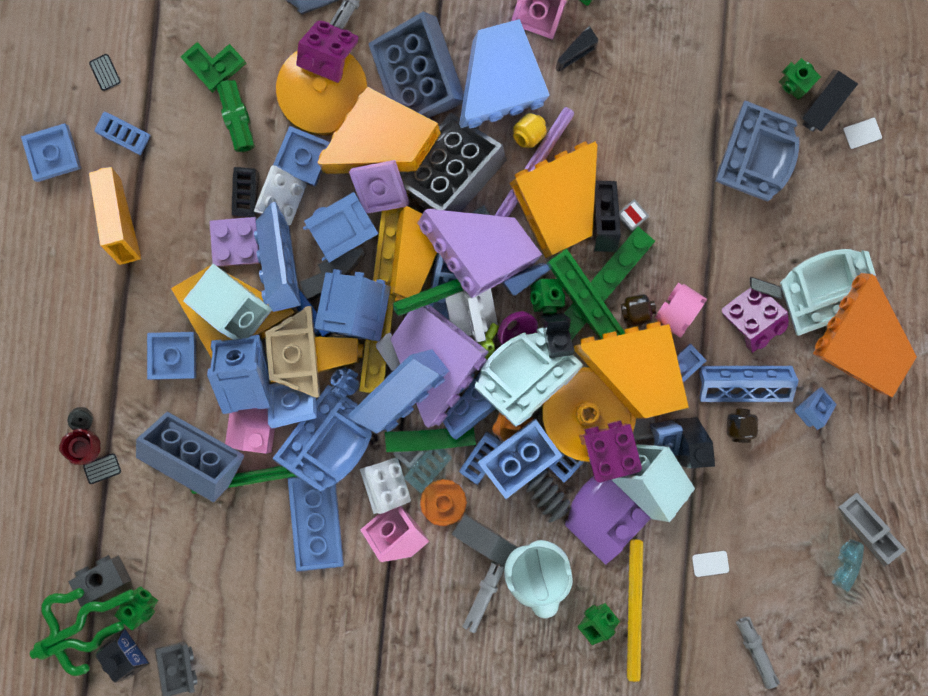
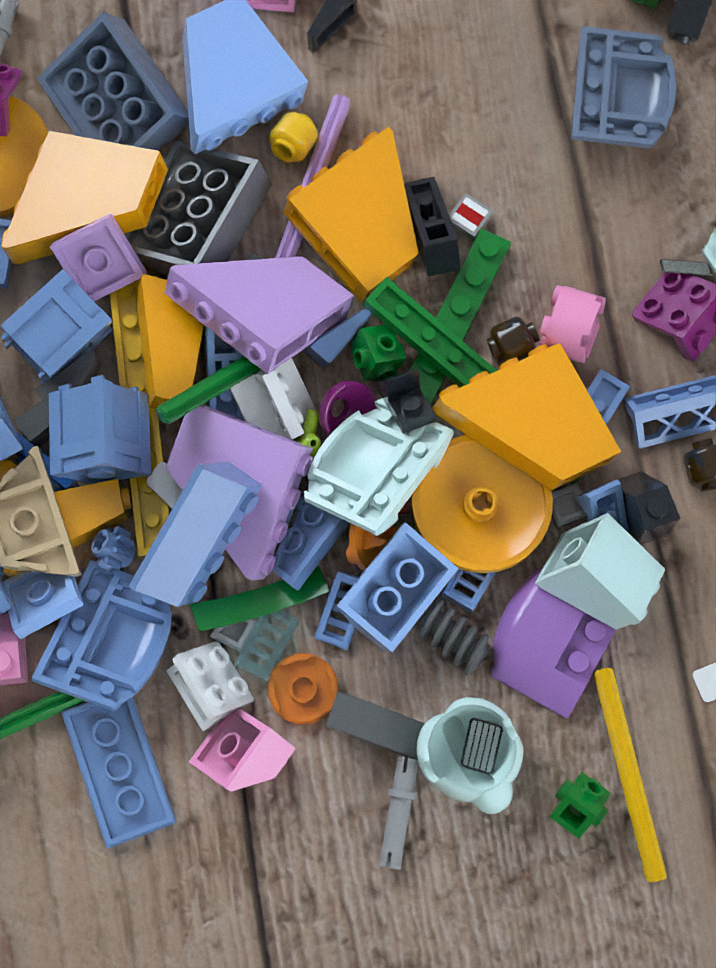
camera: 10 degrees left, 10 degrees down
magenta bracket [579,420,642,482] -> none
none -> sticker [460,718,503,775]

